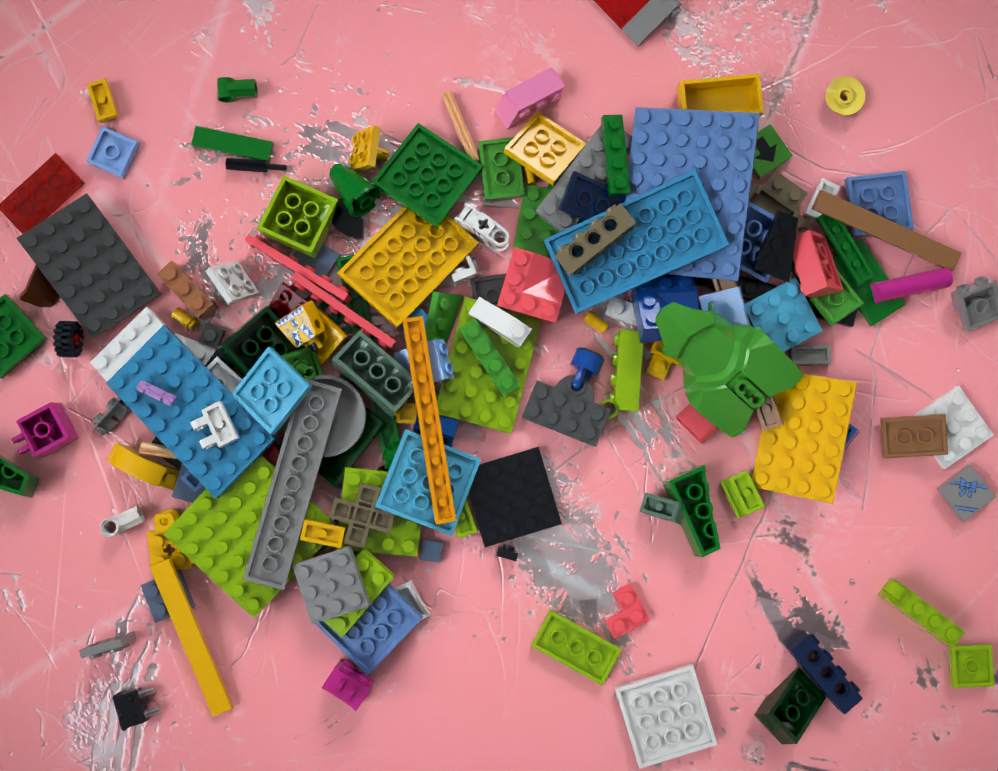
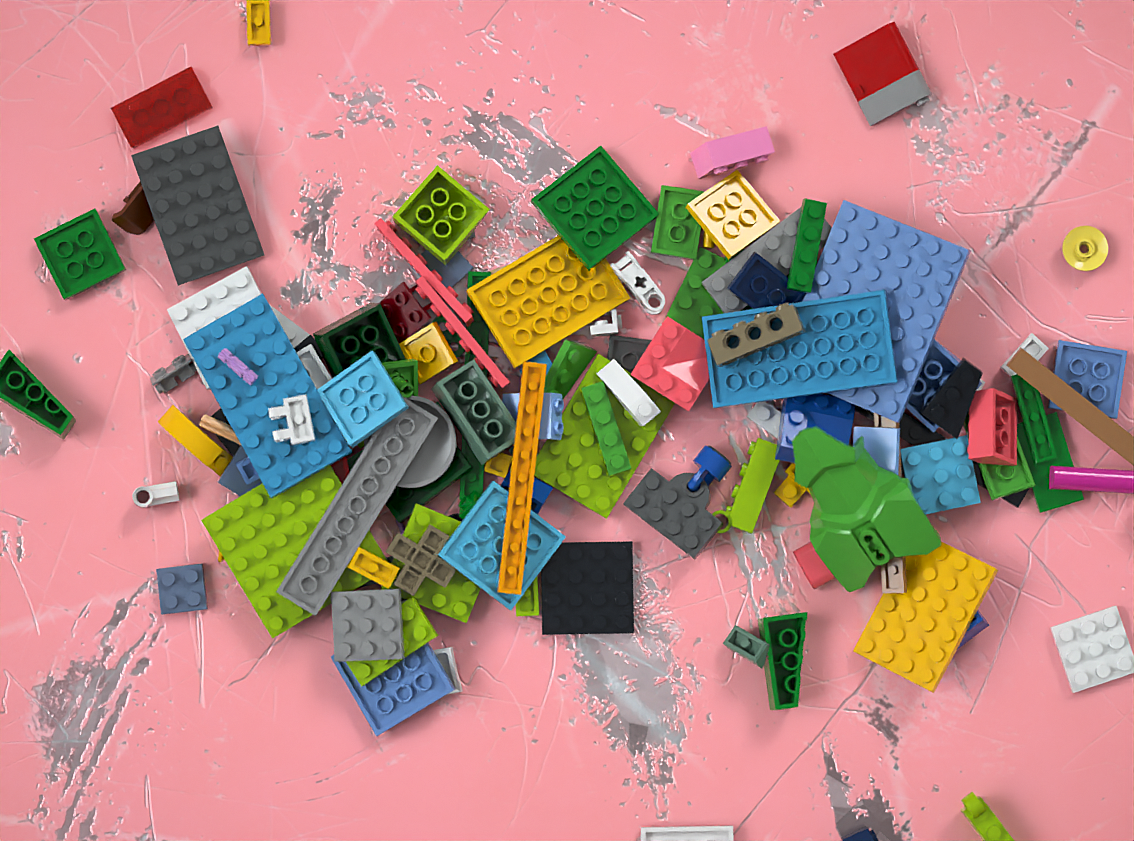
camera: 20 degrees right, 0 degrees up
dark pink hinge [11,402,79,458] -> none
black wheel [53,321,84,358] -> none
light grey plate [79,631,136,660] -> none
light blue tile [86,126,140,179] -> none
black piece [112,686,161,731] -> none
yellow plate [147,509,194,570] -> none
yellow tile [149,558,233,717] -> none
nougat arch [157,260,219,321] -> none
yellow pin [171,307,199,331] -> none
green tile [191,126,274,163] -> none
dark grey plate [198,323,226,349] -> none
white plate [205,260,259,305] -> none
green piece [217,77,258,103] -> none
black axle [225,158,287,172] -> none
torso [275,300,325,352] -> none
dark pink hinge [322,659,374,711] -> none
green cone [329,163,382,217] -> none
black tile [331,199,364,240] -> none
yellow plate [349,125,389,173] -> none
sand blue tile [420,539,443,563] -> none
light nougat axle [442,91,480,162] -> none
black plate [496,544,518,561] -> none
lime plate [531,609,622,686] -> none
yellow pin [583,310,610,334] -> none
coral plate [604,583,650,639] -> none
yellow piece [676,73,764,117] -> none
lime plate [720,469,765,518] -> none
dark tan plate [749,170,813,230] -> none
bright green tile [753,124,793,179] -> none
light grey tile [789,345,831,366] -> none
medium nougat tile [880,414,948,459] -> none
light grey tile [937,465,996,522] -> none

